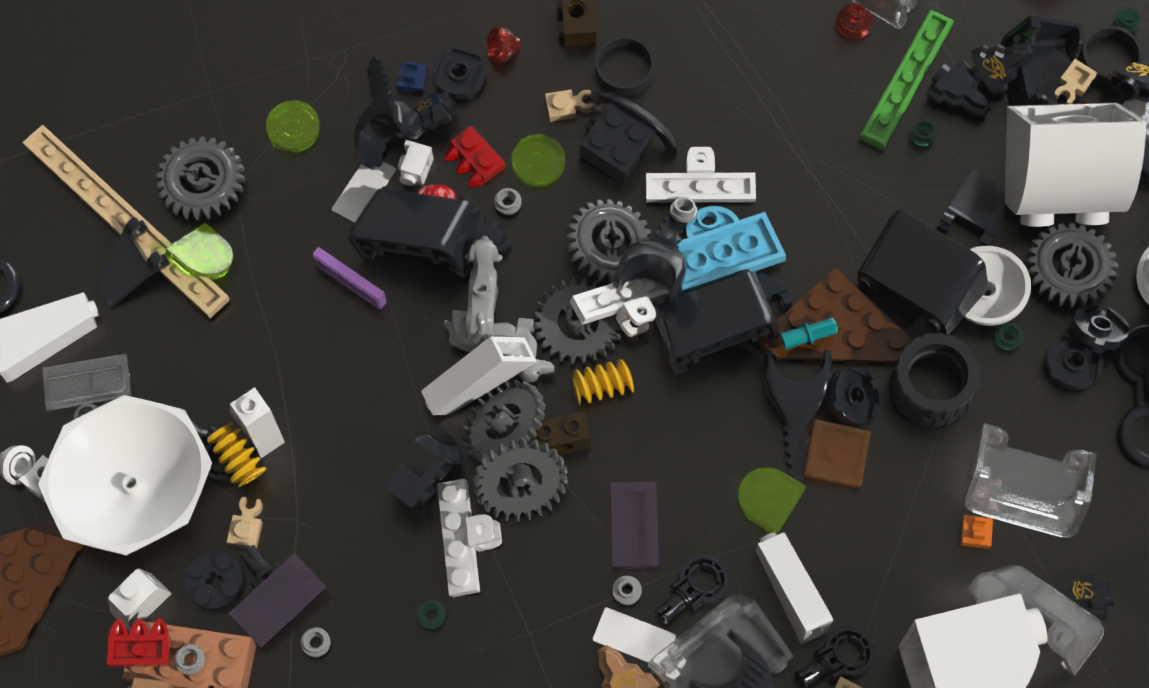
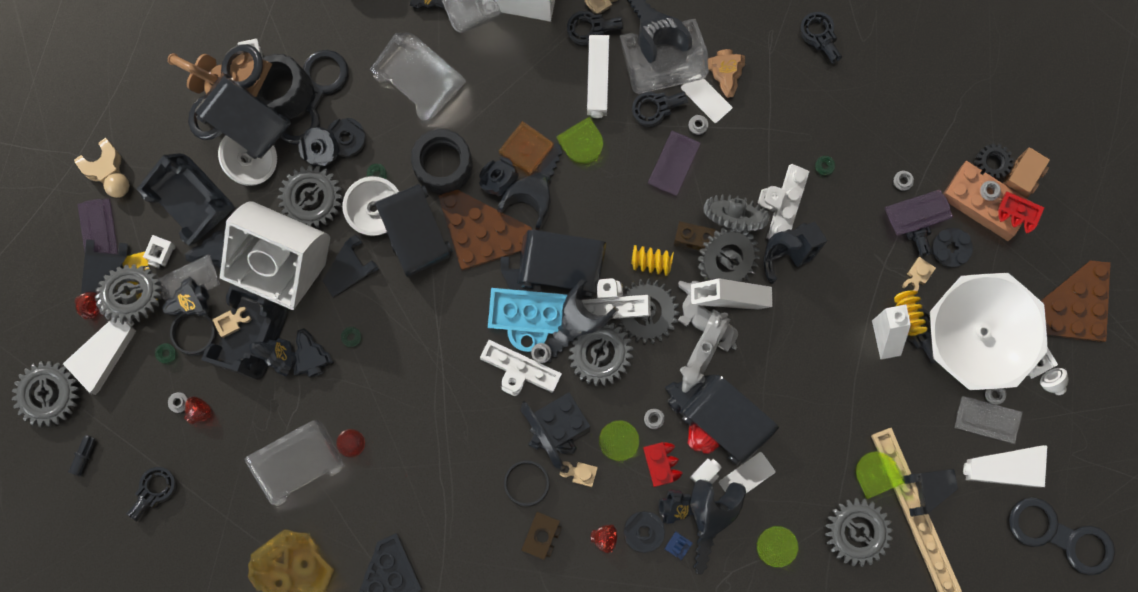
camera: 155 degrees left, 10 degrees up
white torso [107,568,172,631] -> none
medium lavender tile [312,247,387,309] -> none
teal axle [780,318,838,350] -> none
bright green tile [859,9,954,151] -> none
orange tile [960,515,993,549] -> none

